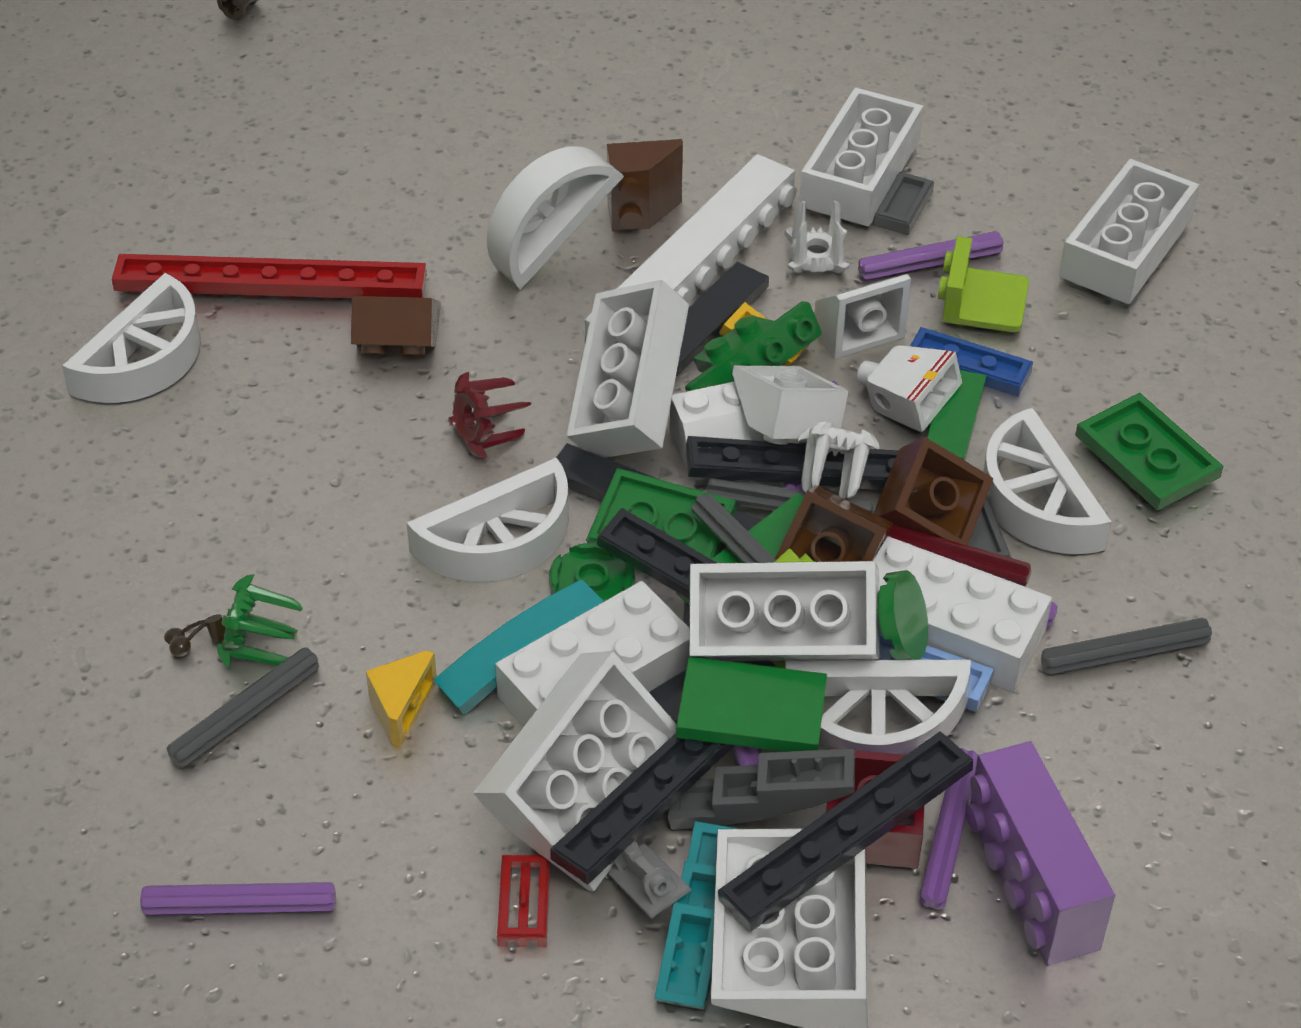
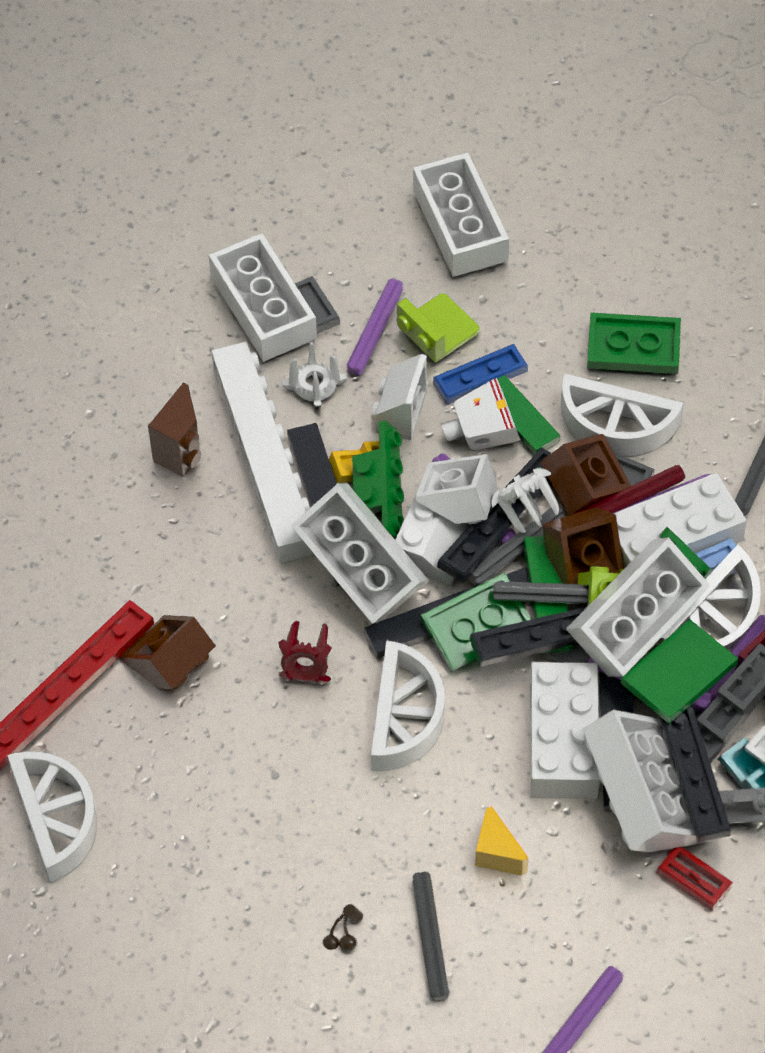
camera: 50 degrees left, 10 degrees up
green piece [217,574,303,667] -> none
teal slope [433,579,604,715] -> none
white window [487,146,624,290] -> none
green tile [549,542,635,602] -> none

